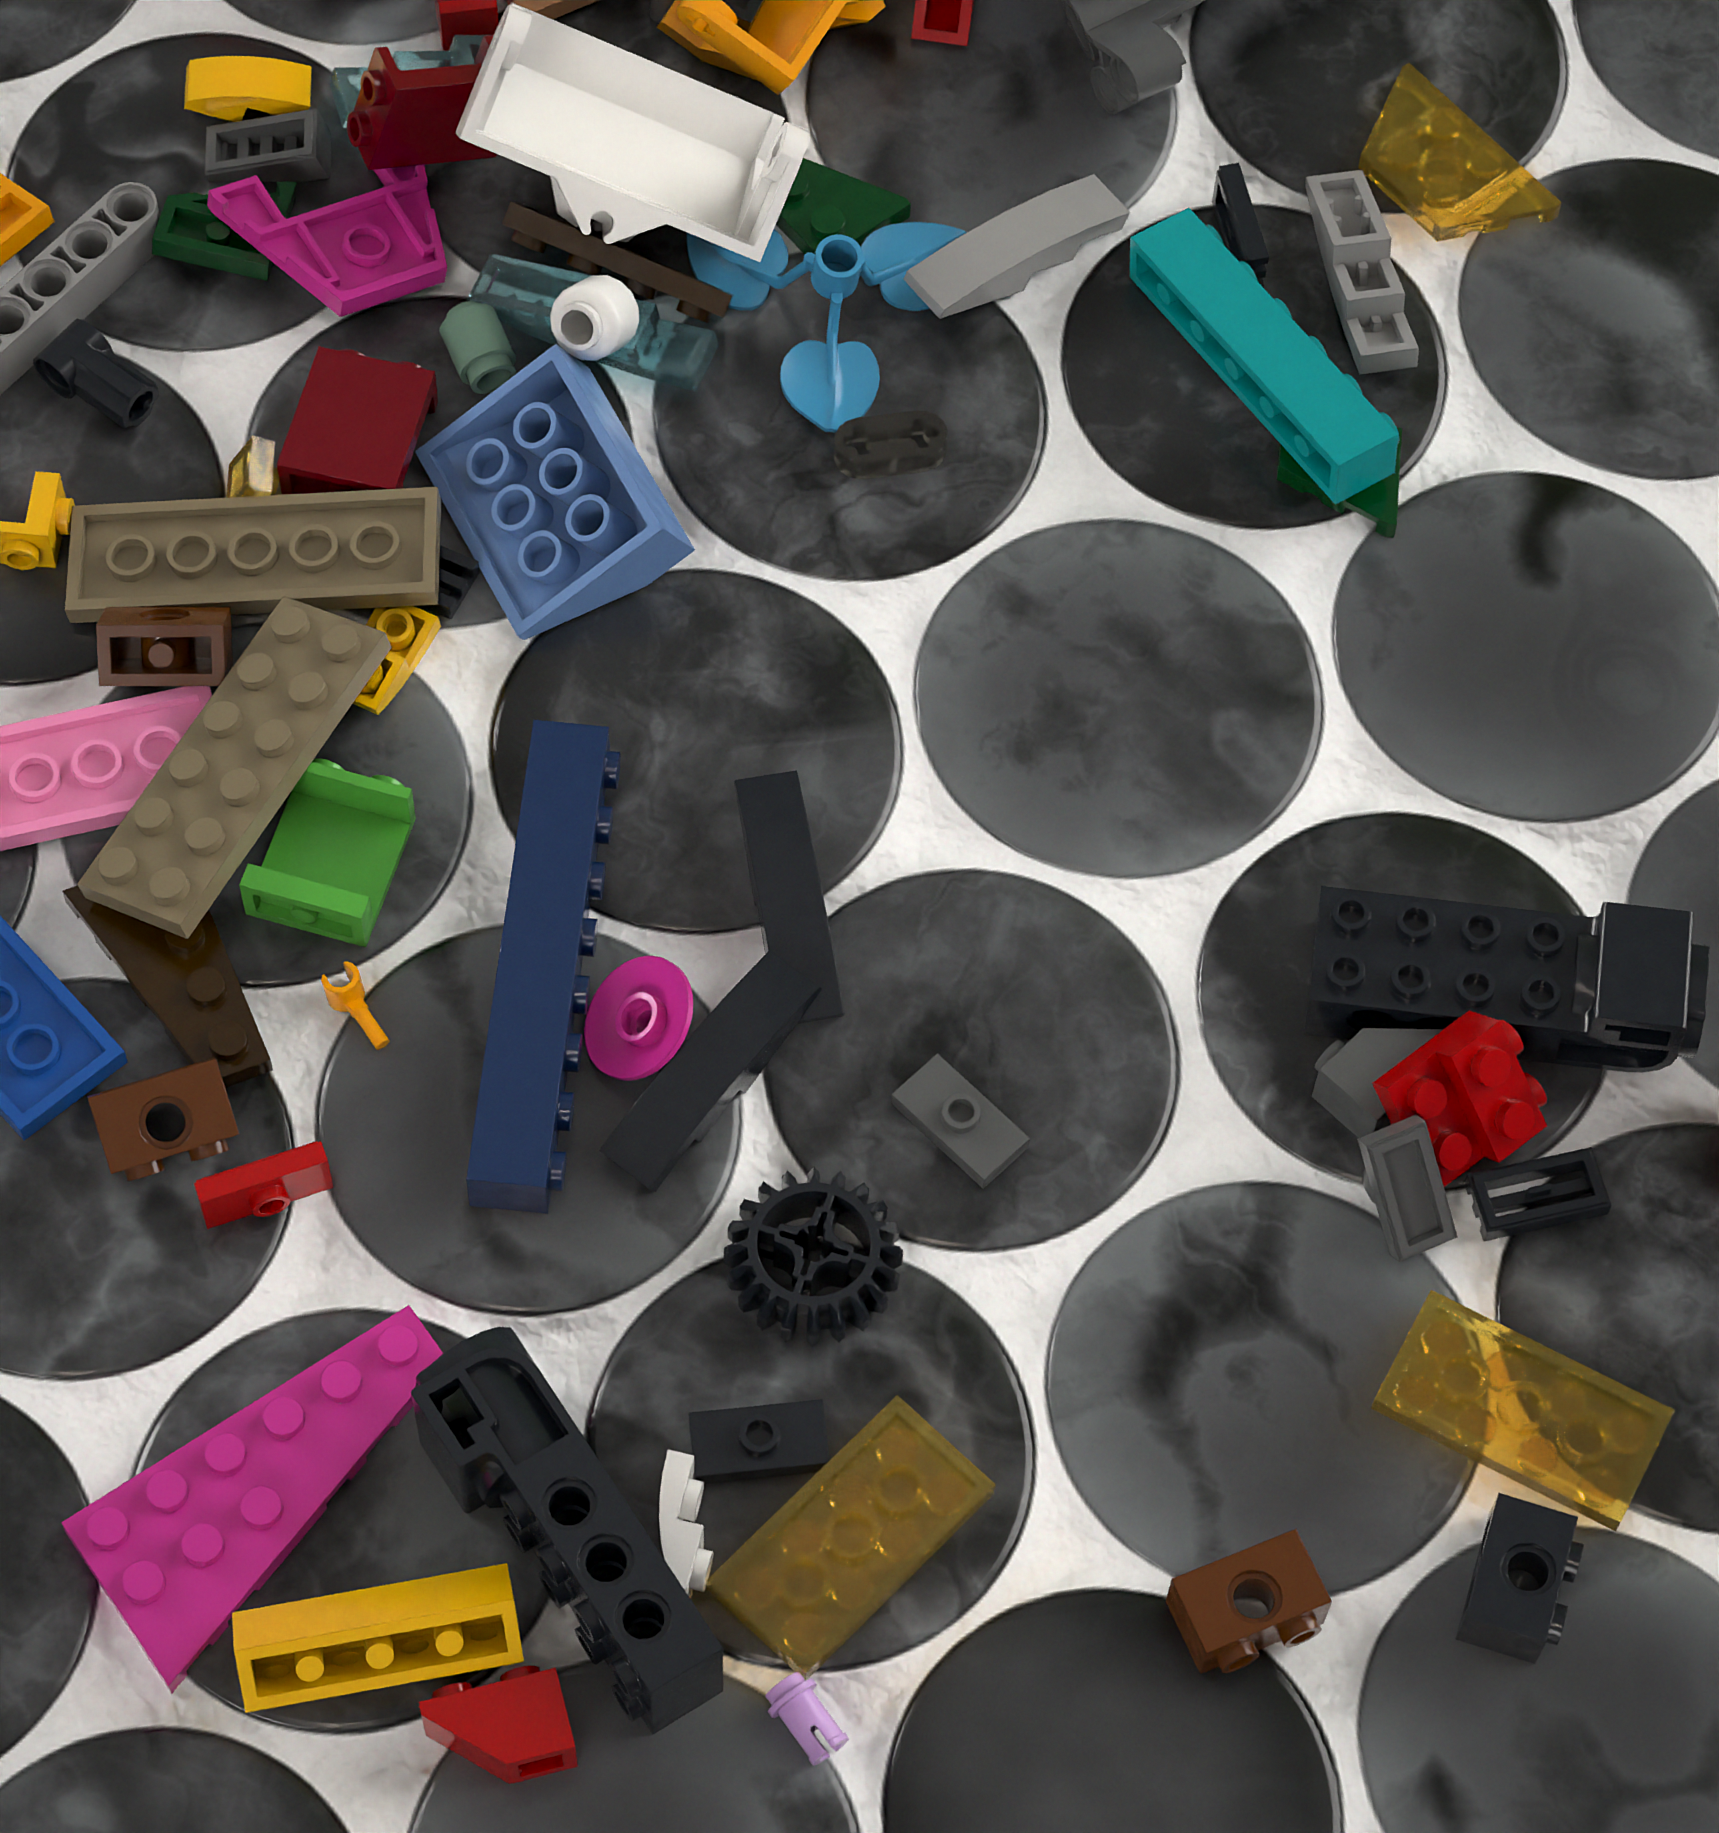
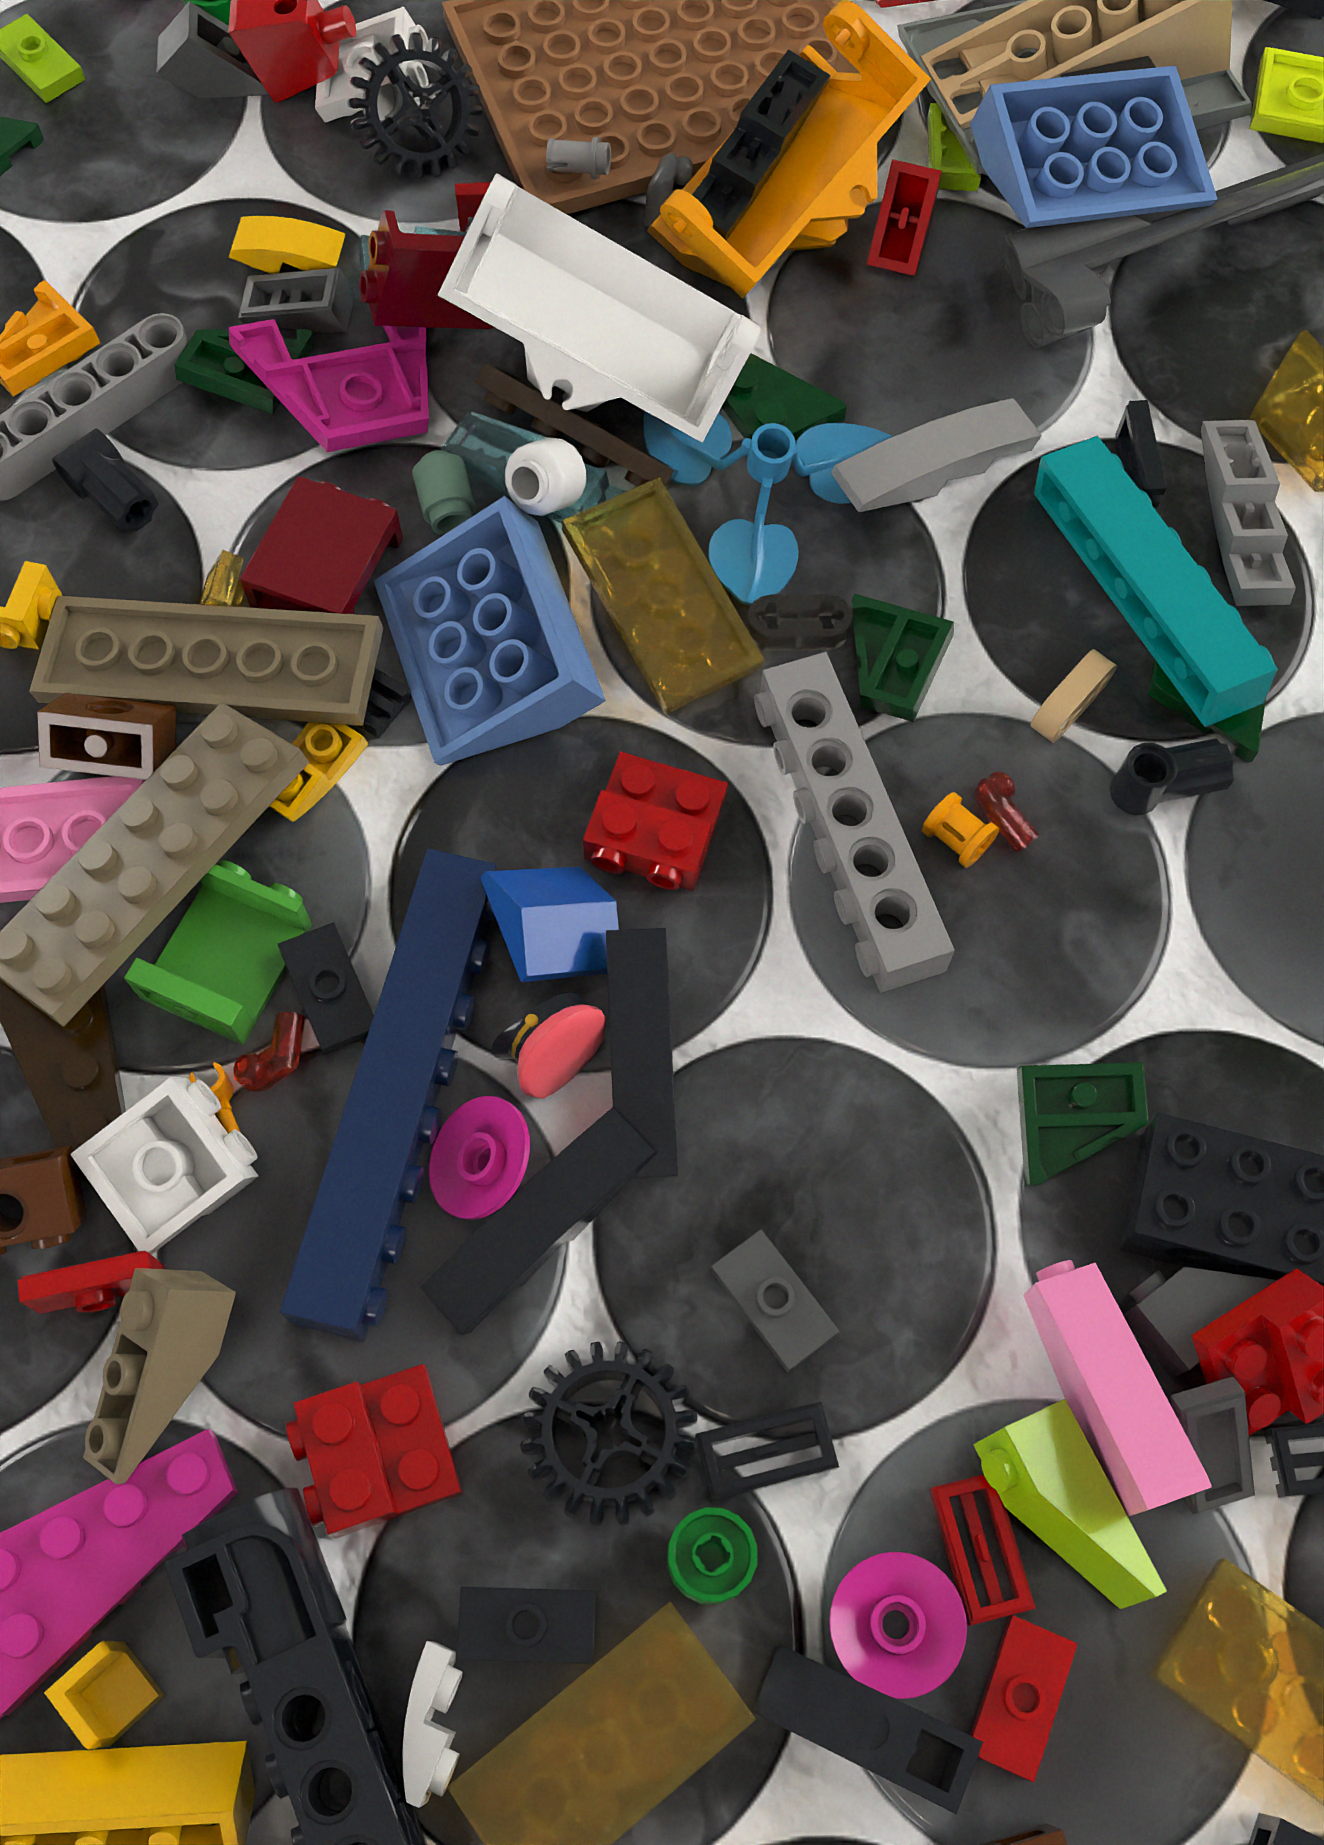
camera: 10 degrees right, 5 degrees up
none -> yellow panel [44,1640,165,1750]
none -> white plate [70,1077,259,1255]
none -> dark tan slope [83,1268,236,1484]
none -> clear red arm [233,1012,306,1092]
none -> black plate [278,922,374,1055]
none -> red plate [286,1363,463,1538]
none -> blue slope [480,867,619,982]
none -> coral piece [491,992,607,1099]
none -> clear yellow plate [562,477,765,714]
none -> red plate [583,751,728,892]
none -> green wheel [667,1507,757,1605]
none -> black tile [695,1402,839,1502]
none -> black slope [751,1644,983,1815]
none -> light grey brick [754,652,955,993]
none -> dark pink dish [829,1552,967,1699]
none -> dark green wing [851,594,954,722]
none -> light orange bush [921,792,1000,868]
none -> red tile [929,1474,1036,1626]
none -> red plate [970,1615,1078,1782]
none -> lime slope [973,1399,1167,1609]
none -> clear red arm [975,771,1039,852]
none -> dark green wing [1017,1062,1149,1186]
none -> bright pink slope [1023,1260,1212,1516]
none -> tan beam [1030,649,1117,743]
none -> black piece [1110,738,1234,815]

